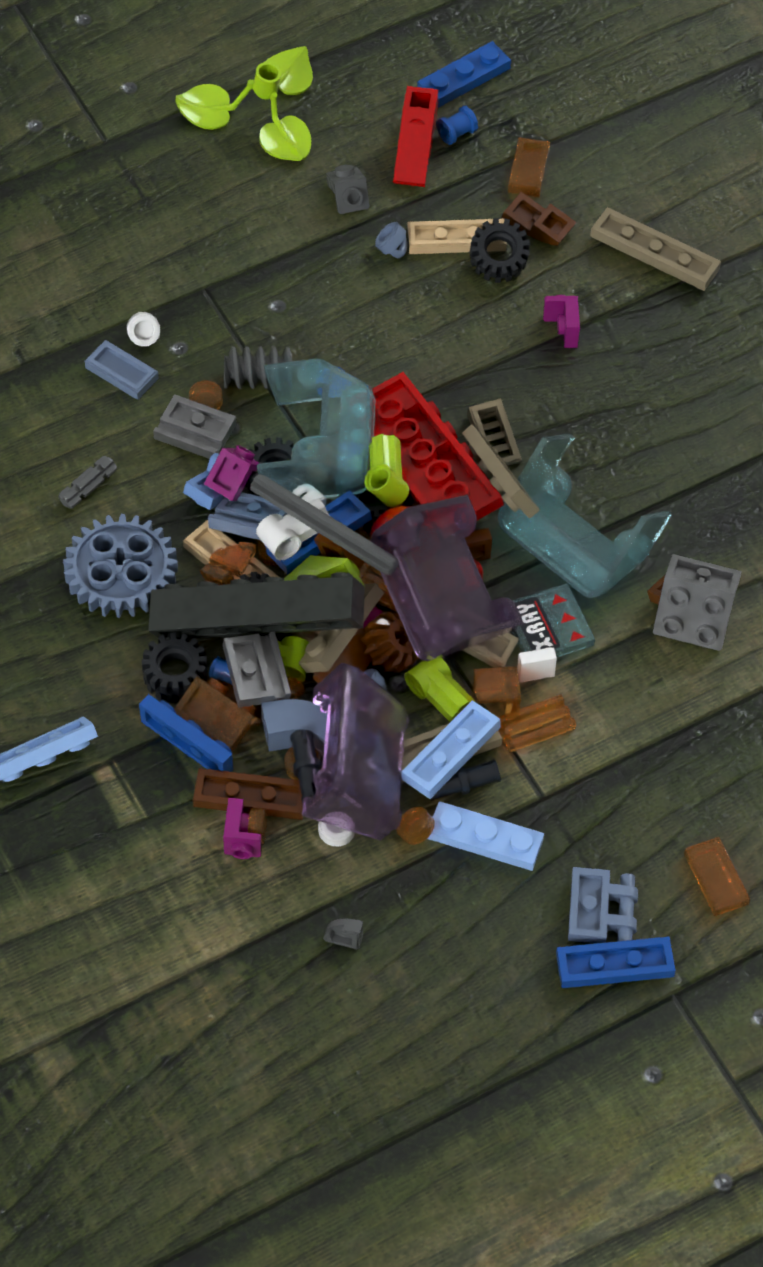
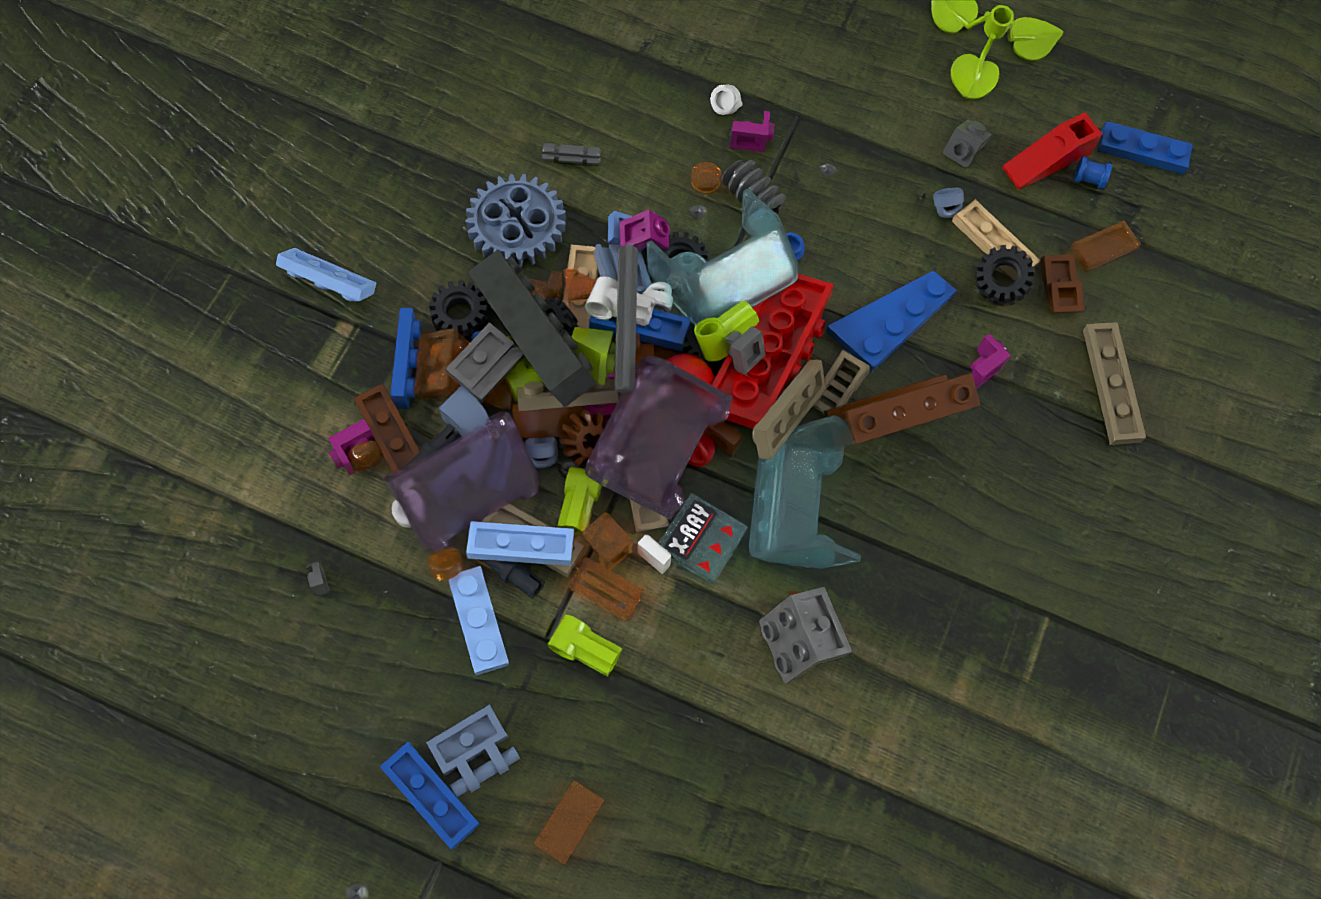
camera: 50 degrees right, 10 degrees up
sand blue tile [85,340,159,400] -> none
flat silver plate [153,394,236,459] -> none
none -> lime piece [547,614,622,677]
none -> dark grey tile [725,327,766,375]
none -> magenta bracket [730,111,775,153]
none -> reddish brown fence [823,373,981,444]
none -> blue wing [826,270,957,373]

